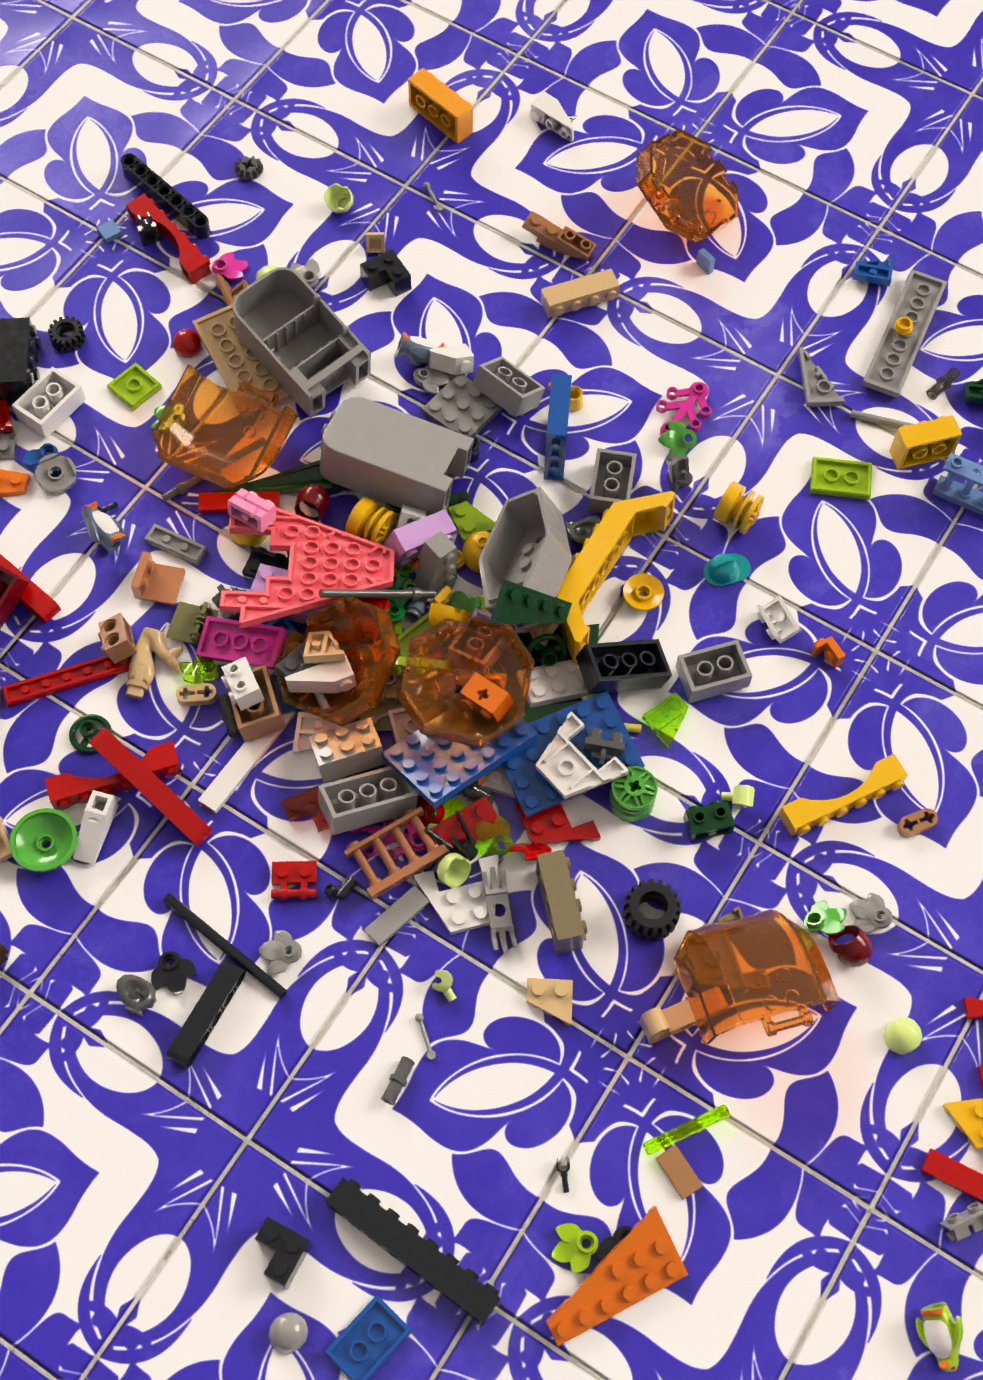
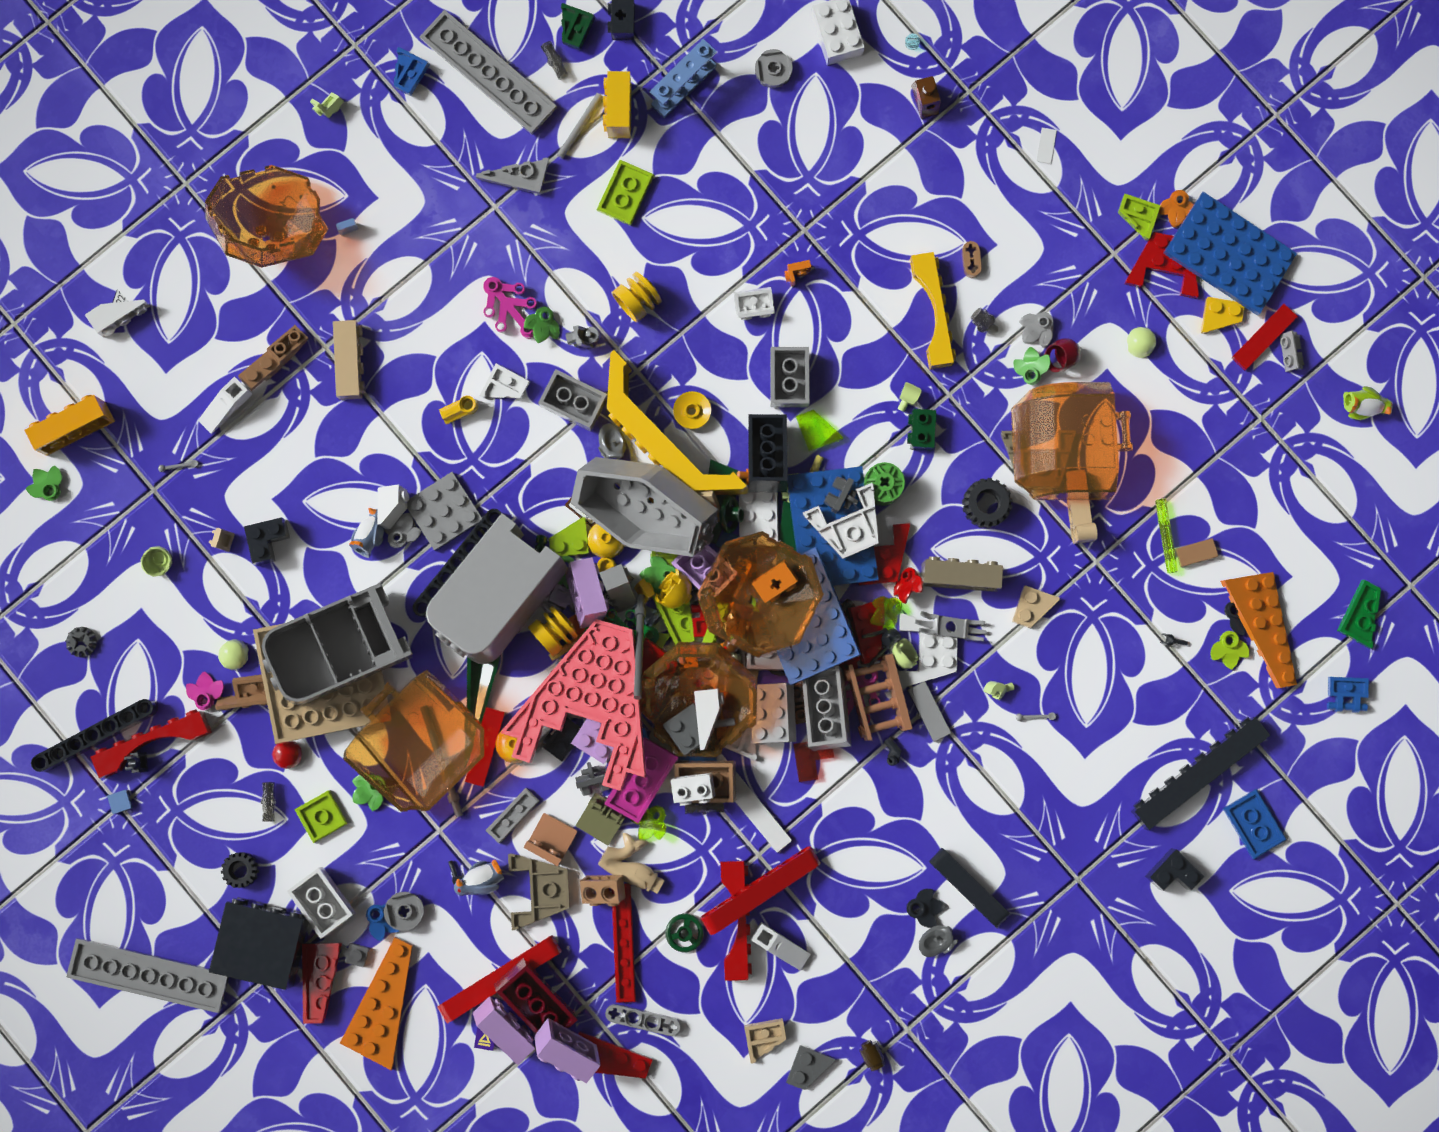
camera: 75 degrees left, 20 degrees up
bright green dish [9,808,78,873] -> none
black piece [163,893,287,999] -> none
tan beam [176,683,218,706] -> none
bright pink brick [227,488,276,532] -> none
light grey plate [258,930,302,975] -> none
light grey hair [268,1312,309,1353] -> none
red plate [271,861,317,901] -> none
light grey plate [291,258,320,288] -> none
dark red helmet [294,483,330,522] -> none
tan wing [303,631,346,664] -> none
dark grey pin [381,1056,415,1105] -> none
white panel [396,504,426,529] -> none
light grey brick [472,356,545,417] -> none
dark green wing [490,580,572,624] -> none
blue window [544,373,572,481] -> none
teal piece [703,553,751,587] -> none
yellow plate [894,317,913,335] -> none
none -> bright green plate [26,465,62,501]
none -> white slope [198,377,252,434]
none -> clear smoke pin [260,782,276,822]
none -> yellowish green bracket [310,92,344,118]
none -> white wing [479,363,530,398]
none -> dark tan wing [508,853,570,930]
none -> clear smoke piece [970,307,999,335]

